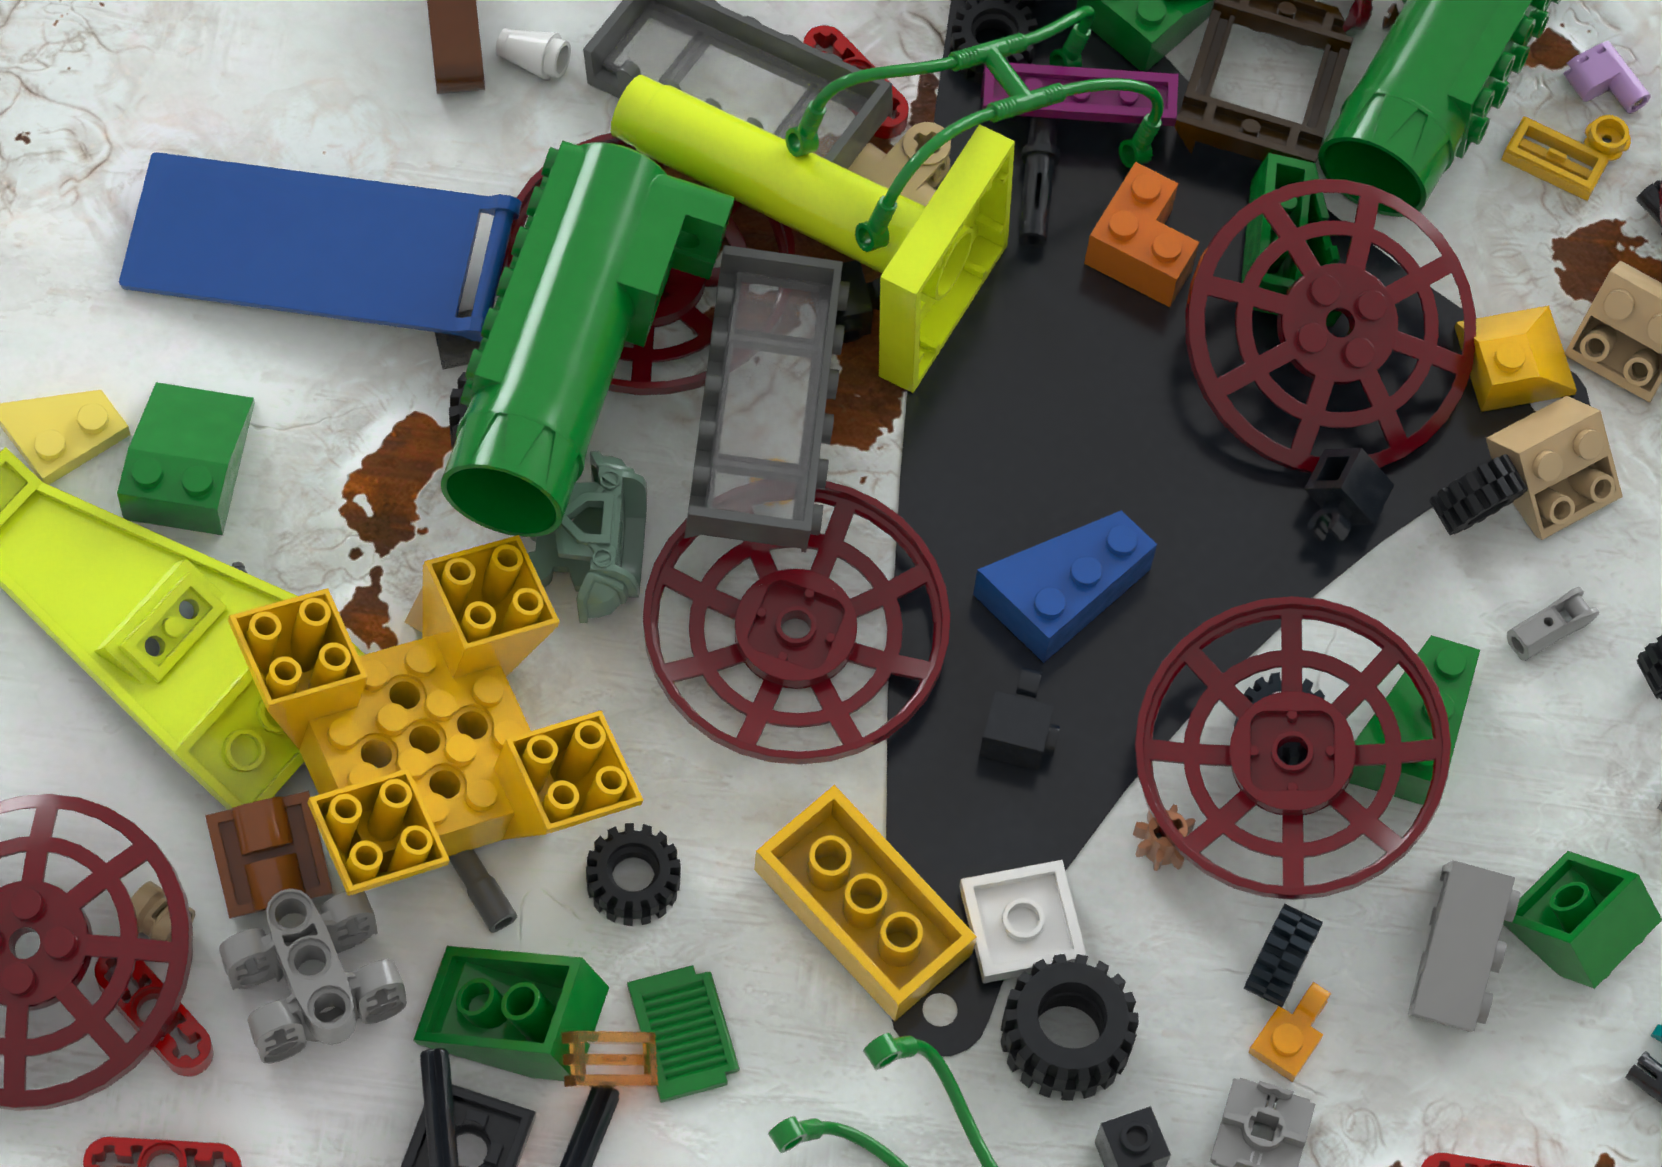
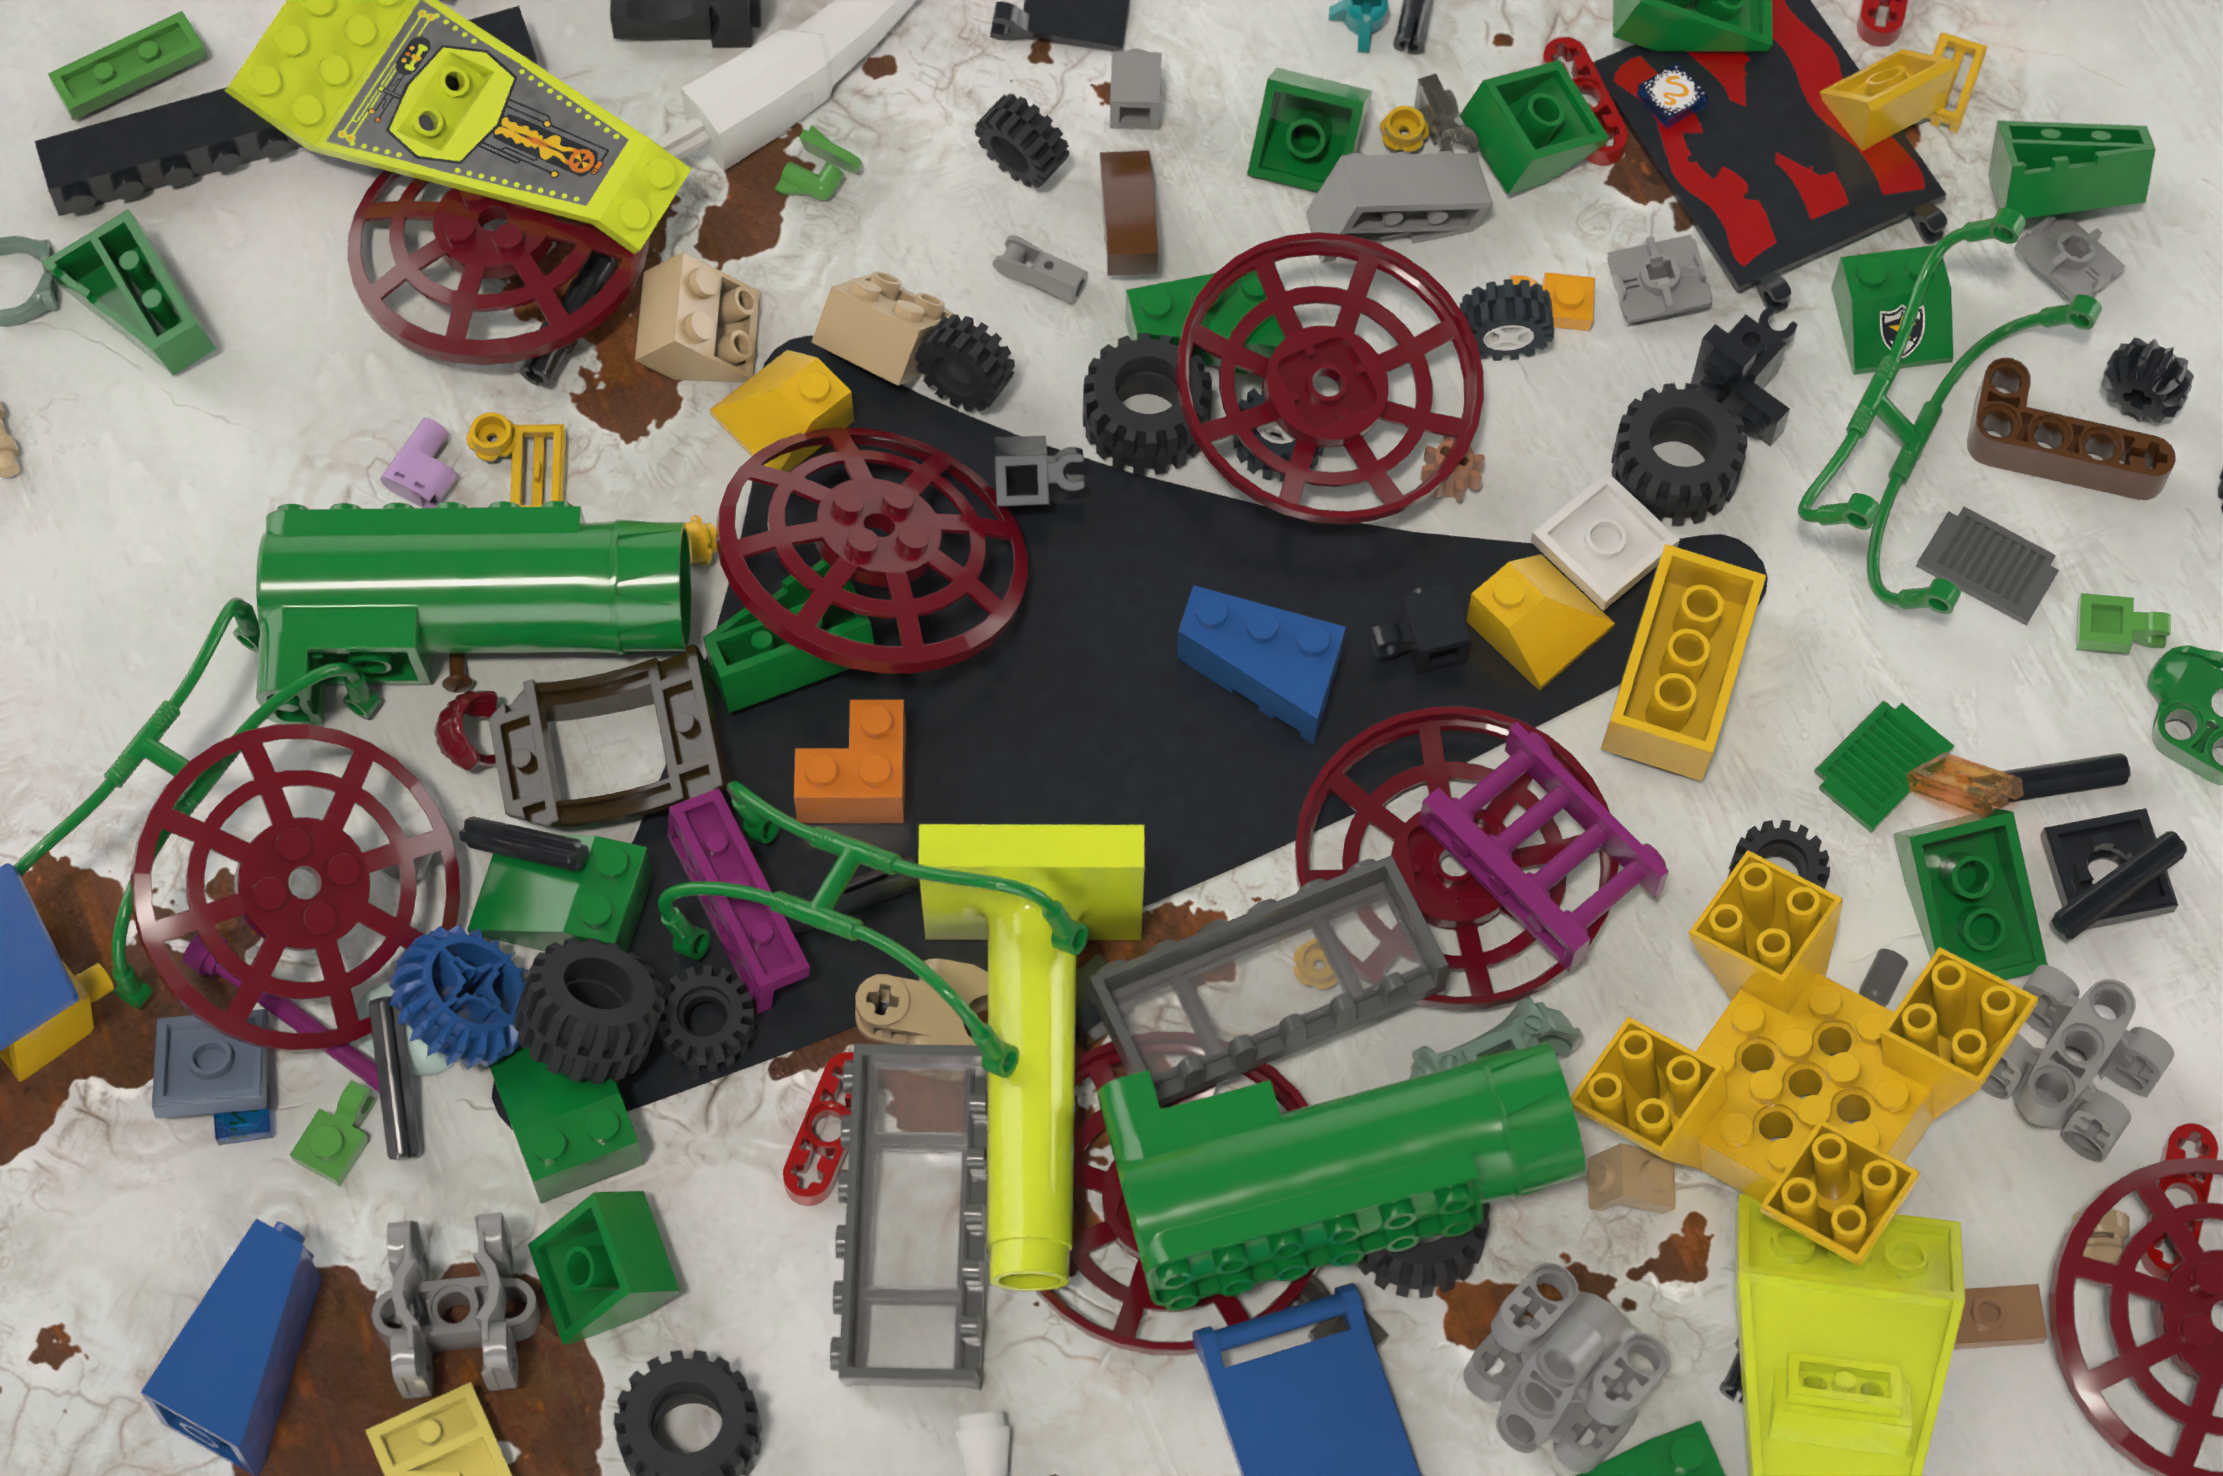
camera: 115 degrees left, 0 degrees up
dark orange plate [205,791,333,919] -> none
none -> yellow plate [686,515,718,565]
none -> black tyre [1083,333,1213,475]
none -> reddish brown slope [1100,150,1158,276]
none -> yellow plate [1380,106,1429,153]
none -> clear smoke plate [1414,73,1478,153]
none -> magenta fence [1419,722,1669,972]
none -> green slope [1459,60,1609,195]
none -> light grey piece [1463,1263,1670,1473]
none -> yellow slope [1466,554,1615,691]
none -> black plate [1691,324,1790,447]
none -> medium nougat plate [1953,1284,2048,1350]

